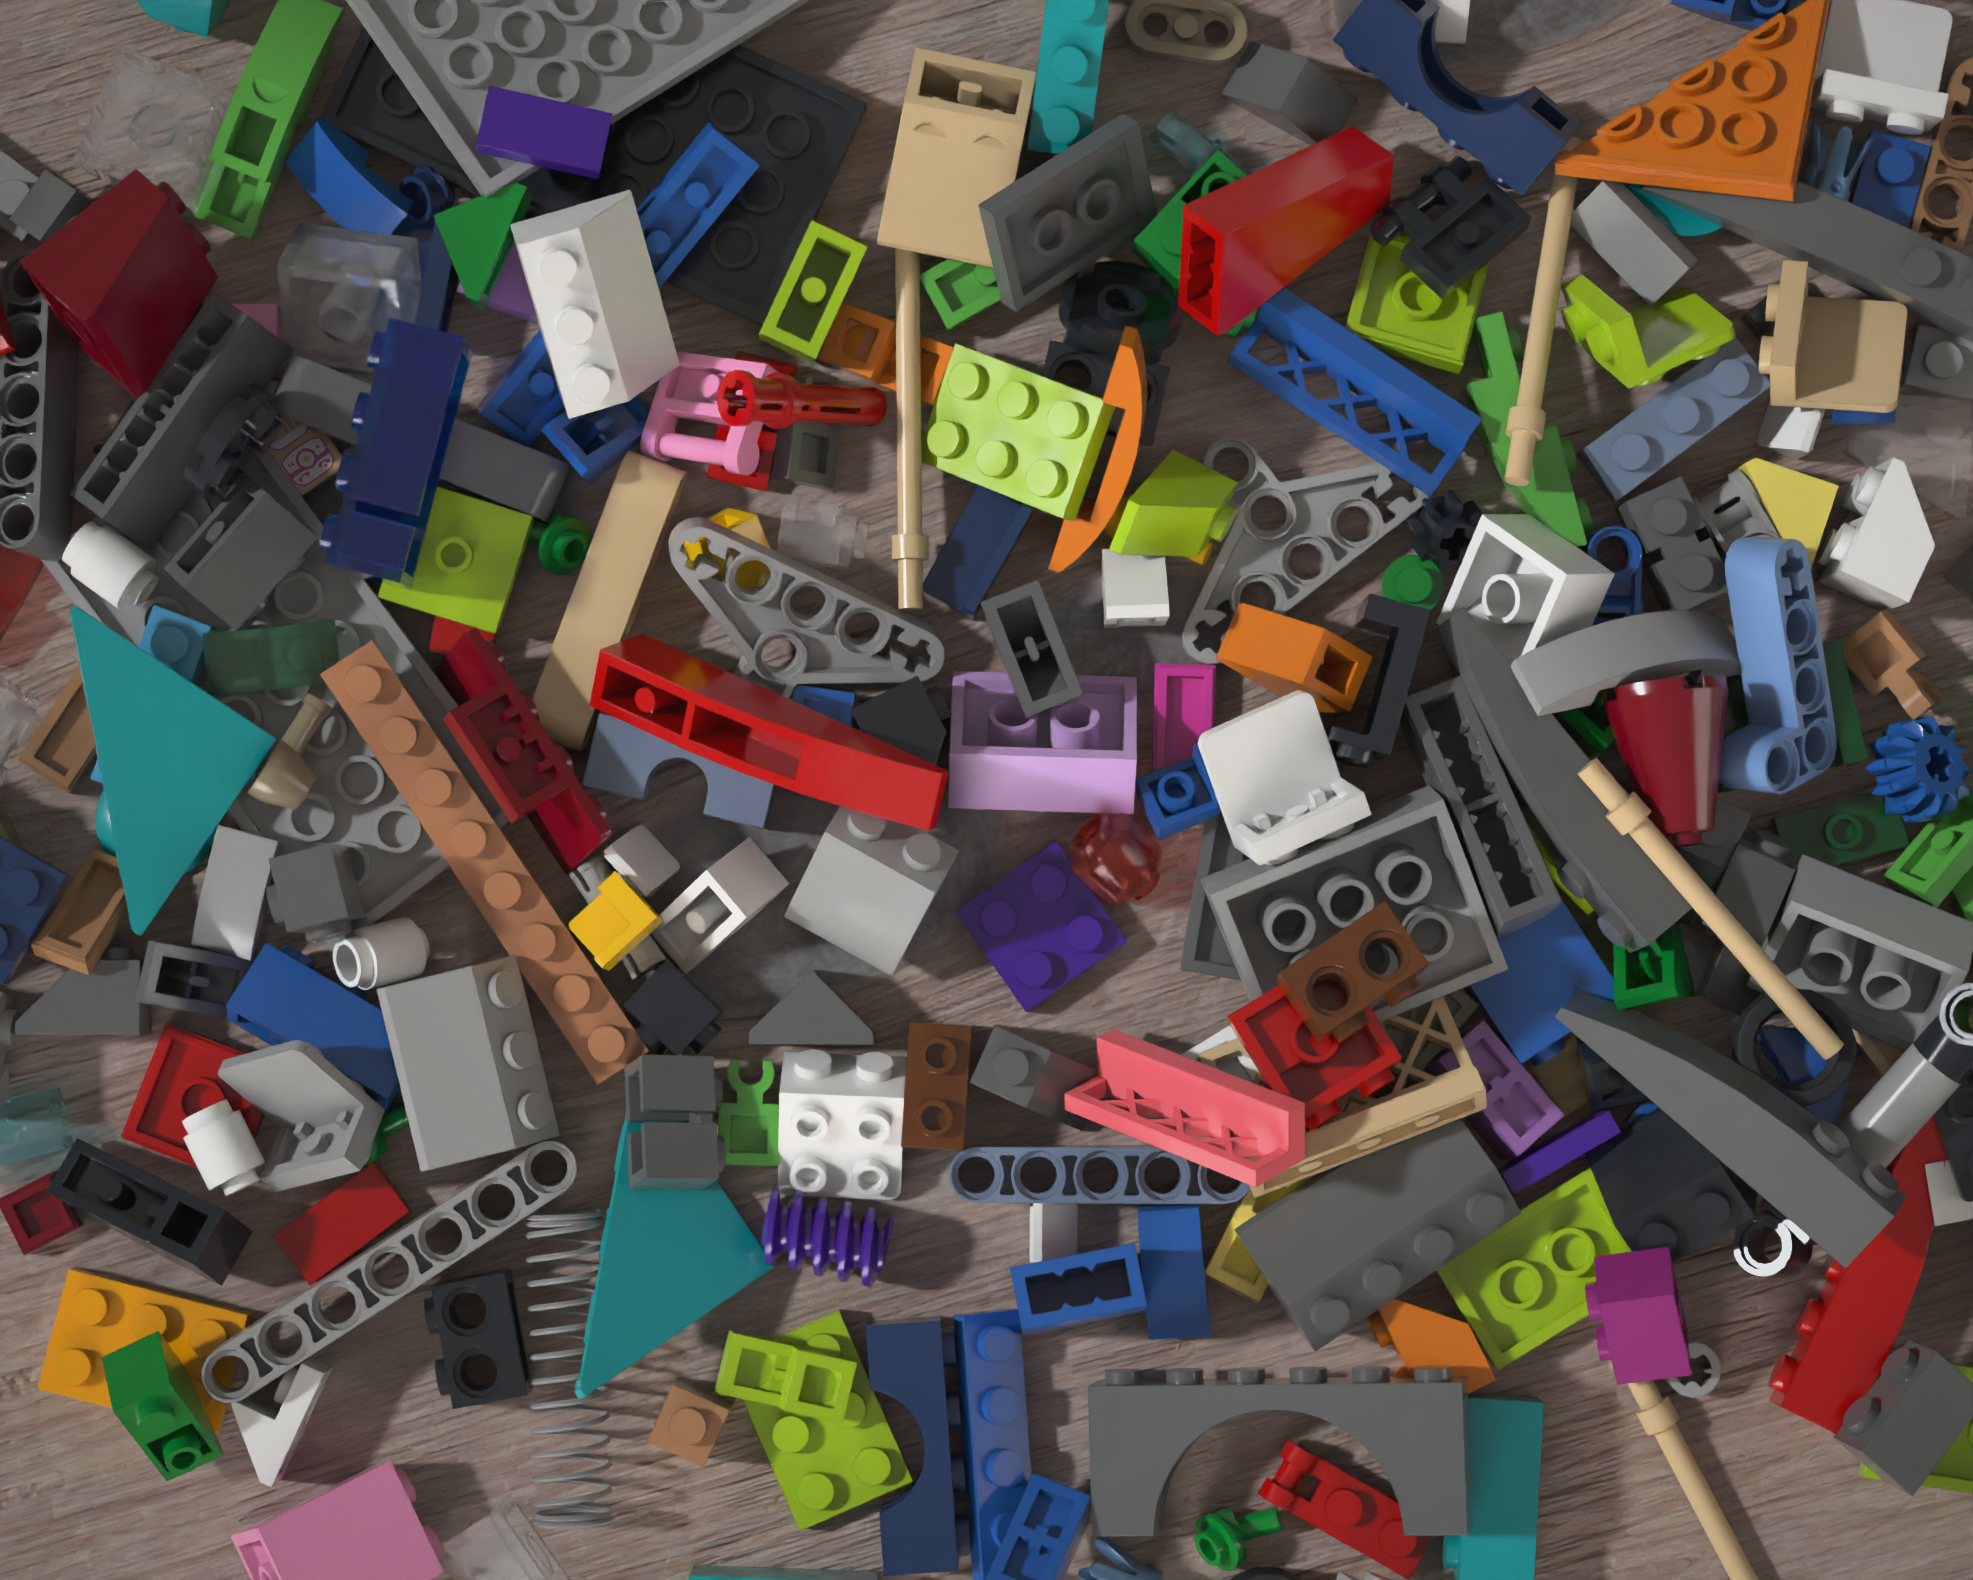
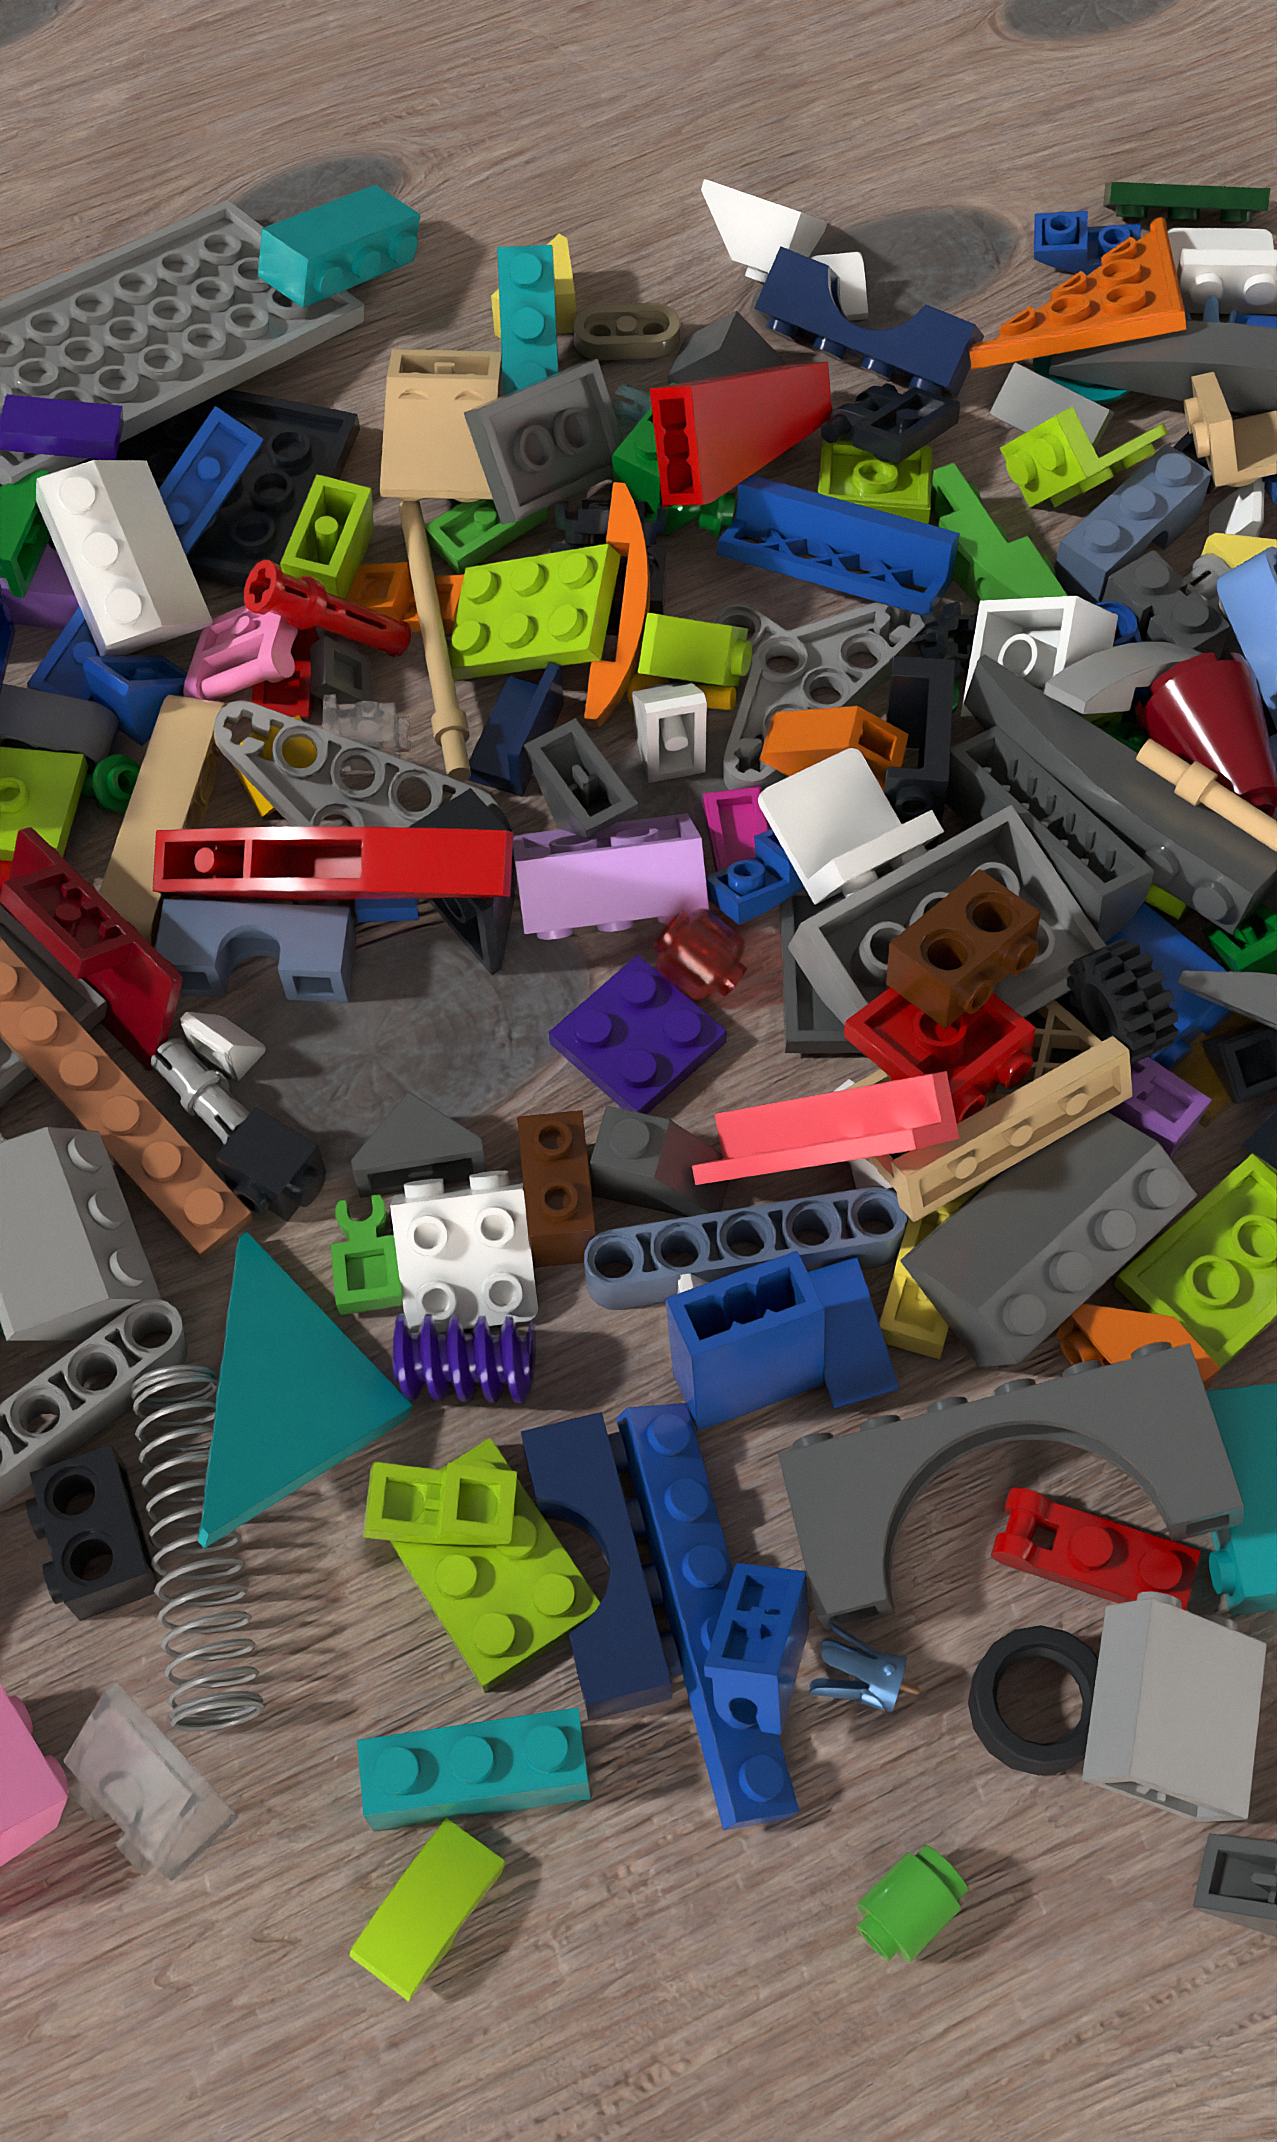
camera: 10 degrees left, 25 degrees down
yellow panel [569,871,664,971] -> none
dark grey piece [624,1055,726,1190] -> none
medium nougat brick [647,1378,734,1467] -> none
white slope [651,837,790,974] -> none
light grey brick [784,806,959,976] -> none
green plate [1195,1506,1284,1571] -> none
dark purple tile [1497,1110,1621,1194] -> none
tan bar [1504,136,1583,486] -> none
none -> black tyre [1067,939,1178,1065]

